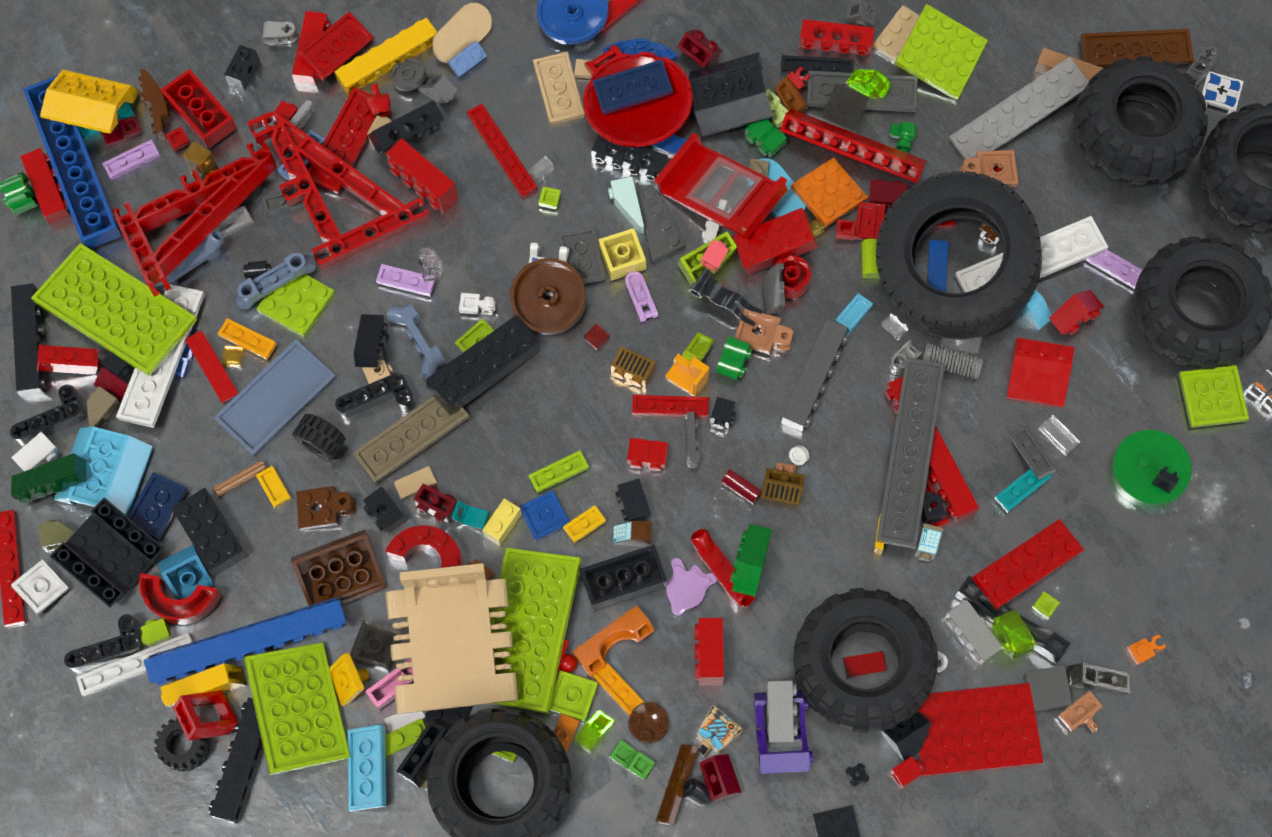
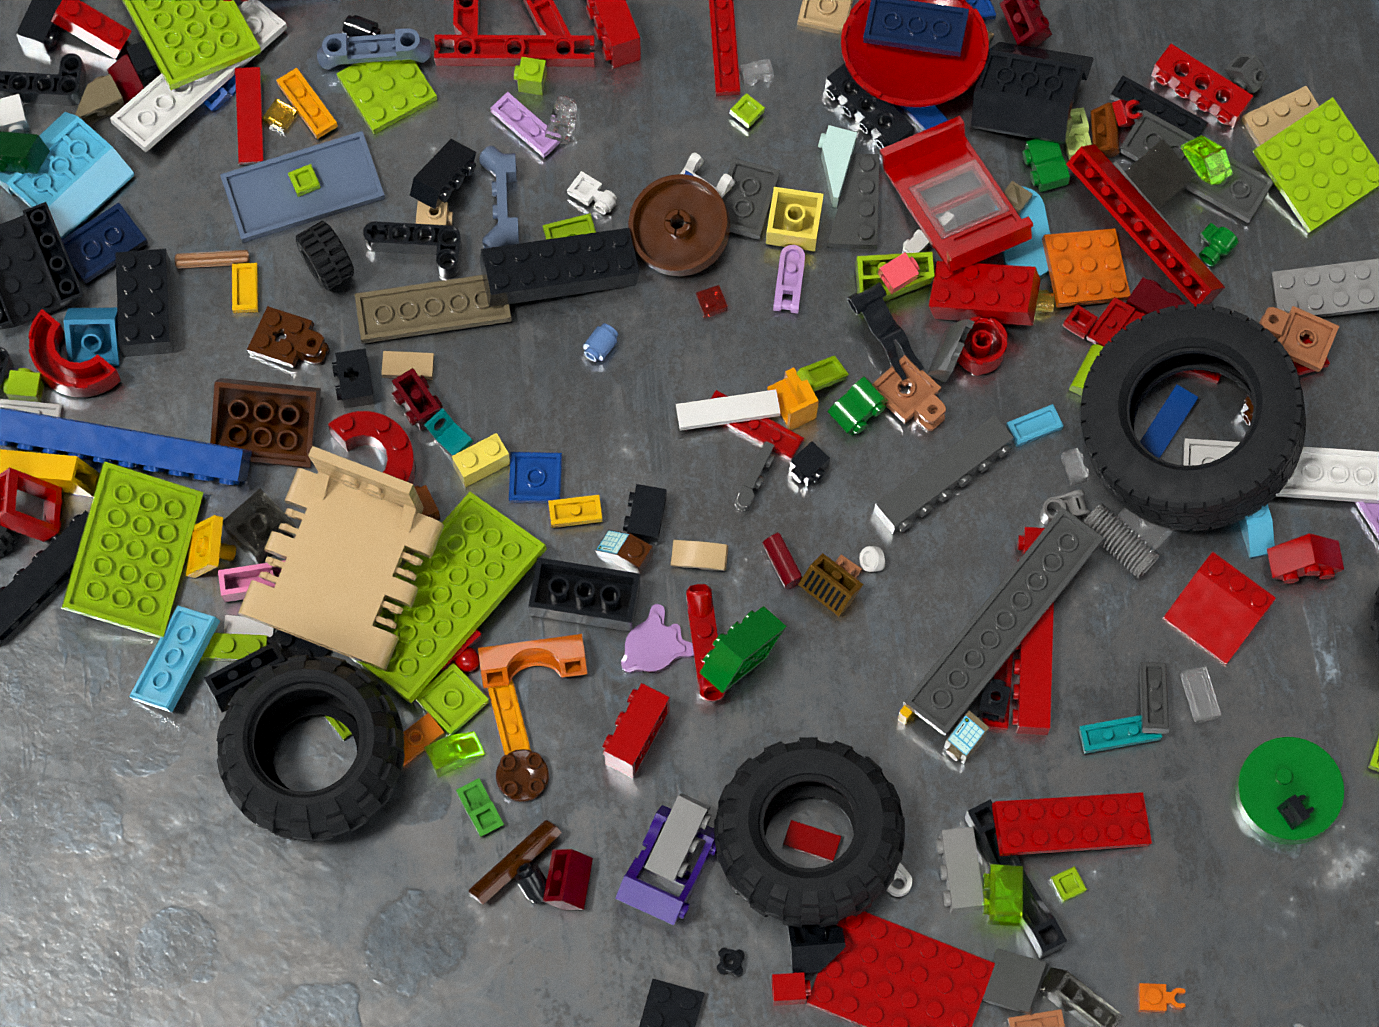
camera: 25 degrees right, 0 degrees up
lime plate [528,450,589,494] -> none
pearl gold brick [611,346,655,387] -> none
red brick [627,438,669,471] -> none
torso [697,705,743,757] -> none
none -> lime tile [288,164,321,197]
none -> lime brick [514,57,547,95]
none -> medium blue brick [583,323,619,362]
none -> tan slope [671,540,729,571]
none -> white tile [676,390,780,431]

